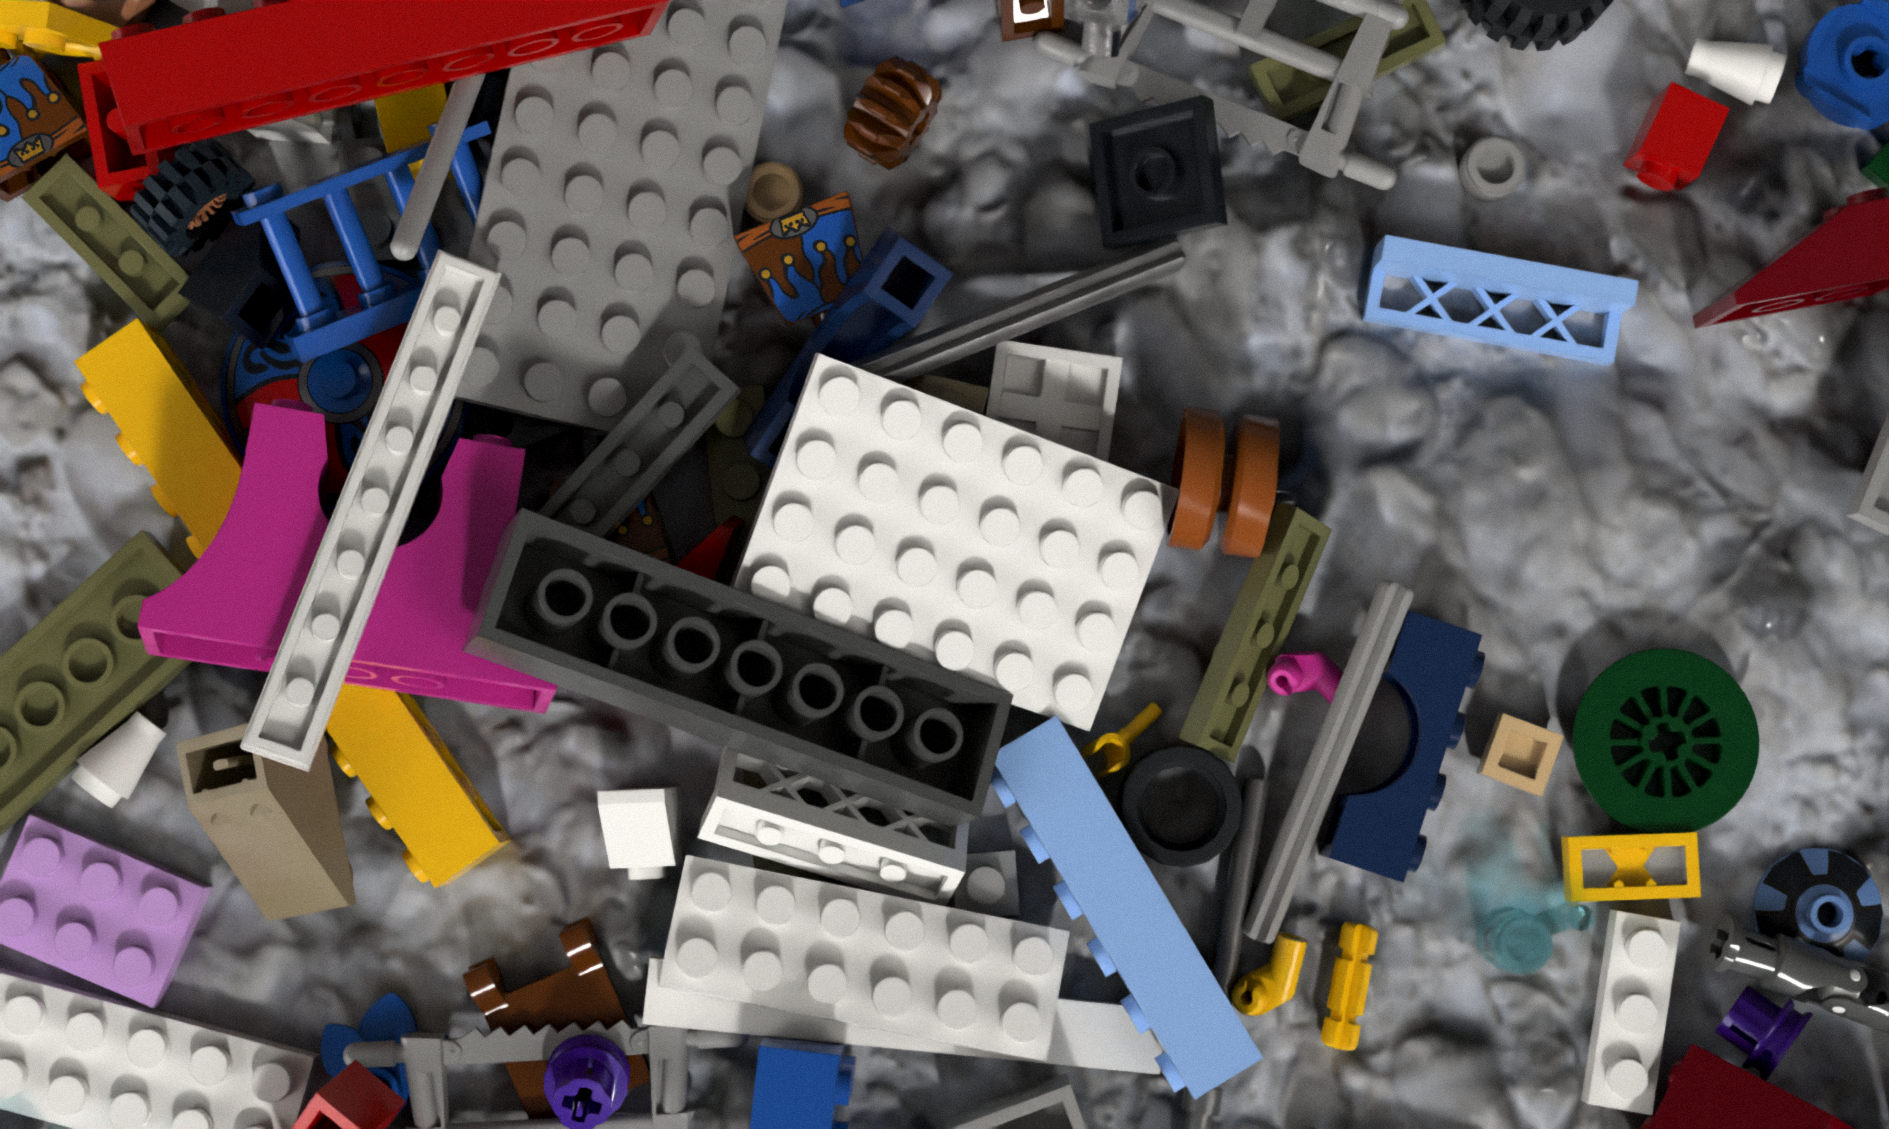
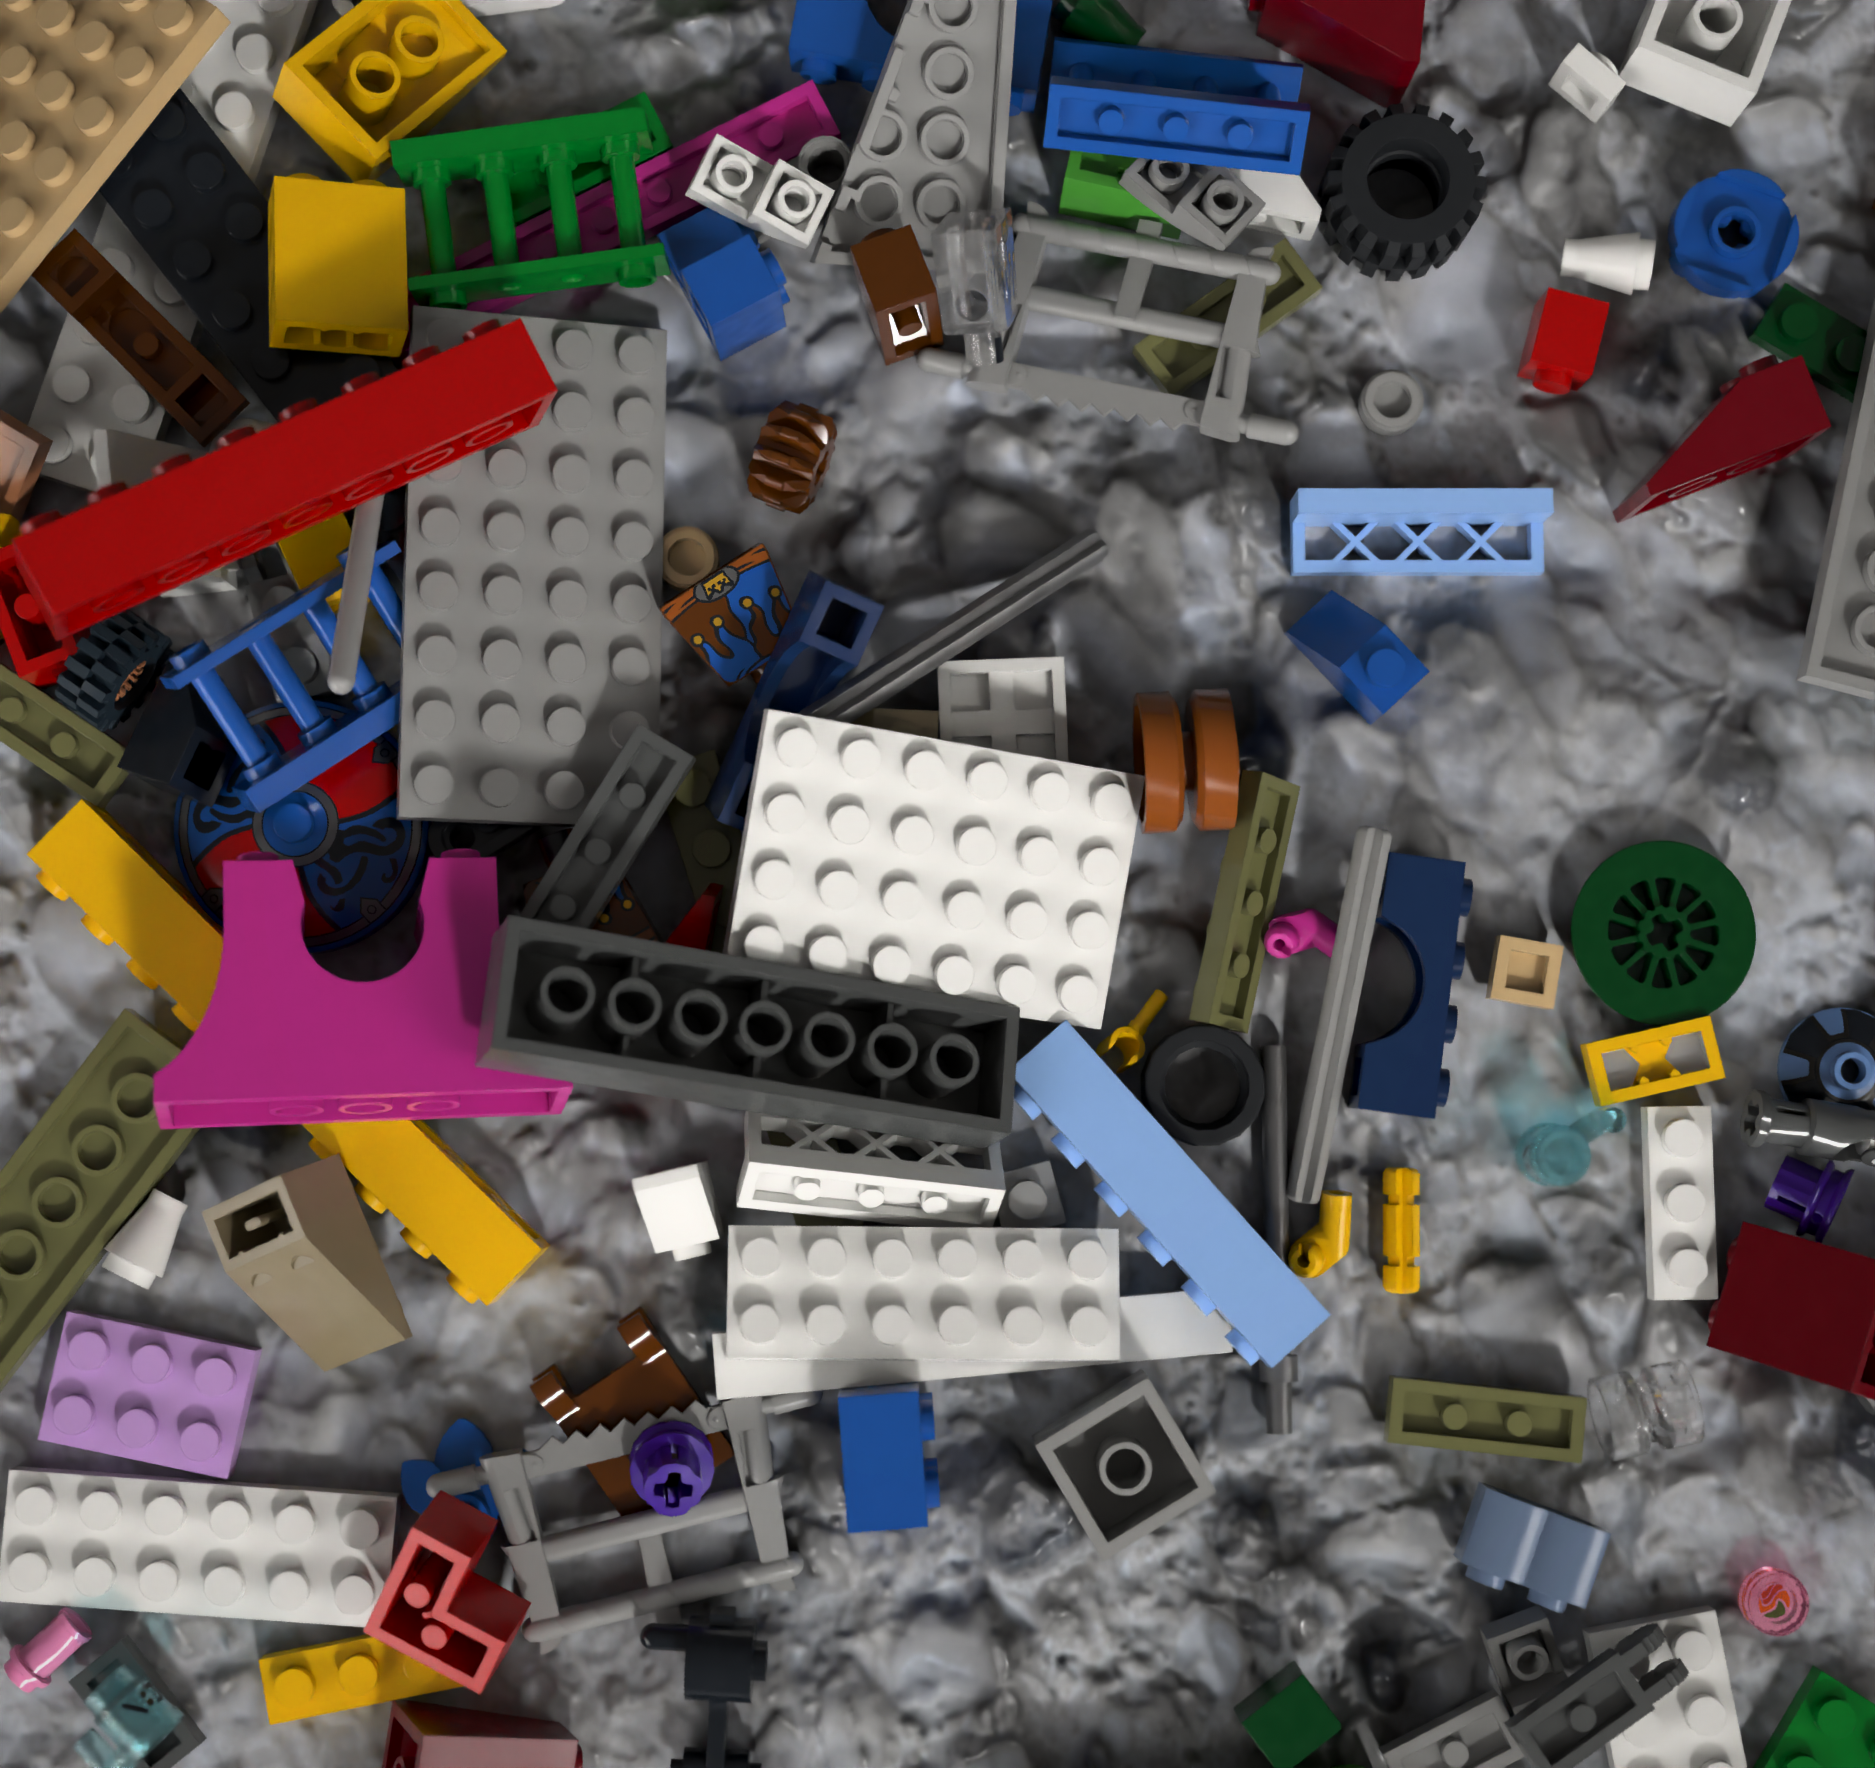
camera: 20 degrees left, 0 degrees up
white tile [240,249,502,772] -> none
black plate [1089,95,1228,250] -> none
none -> blue slope [1285,590,1430,725]

